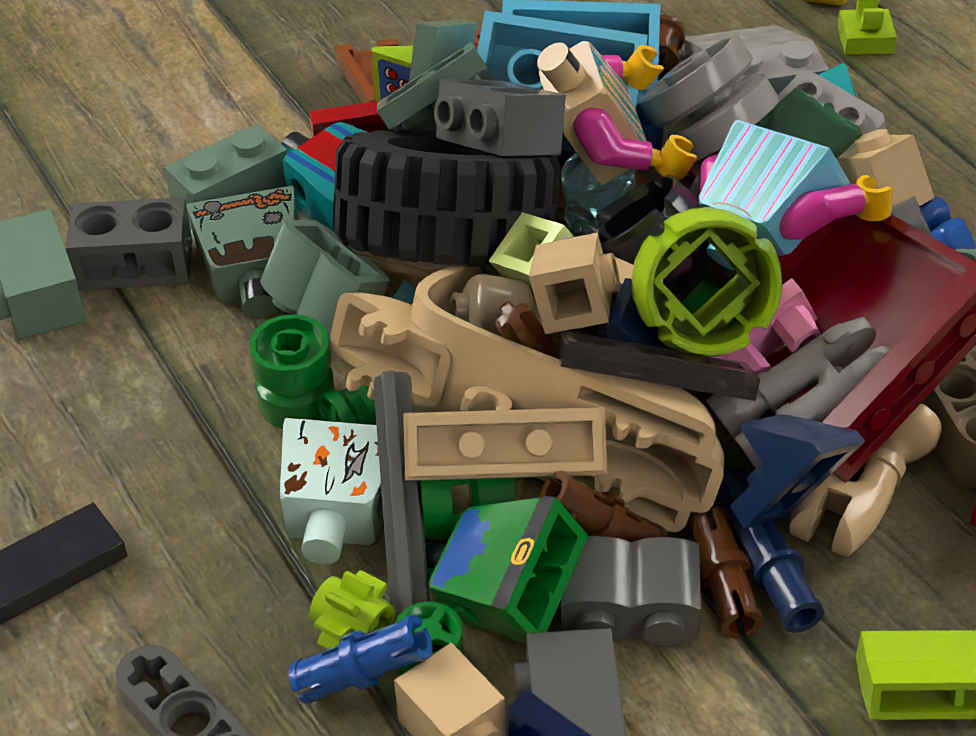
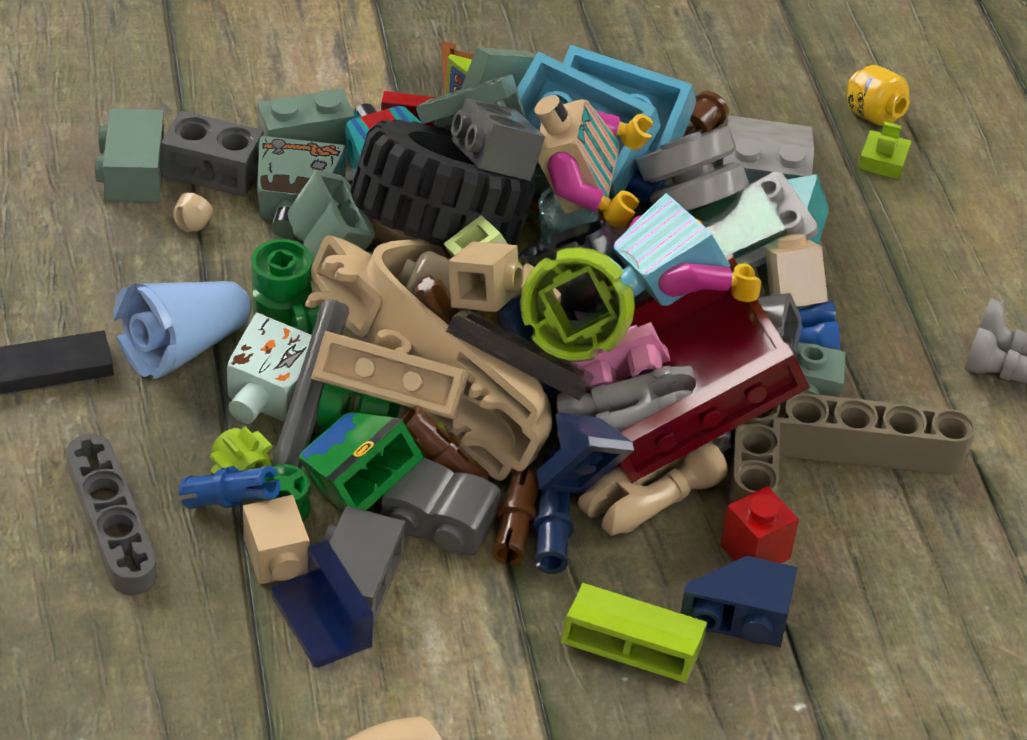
camera: 15 degrees right, 0 degrees up
none -> light blue cone [113,281,252,379]
none -> tan hinge [173,193,213,232]

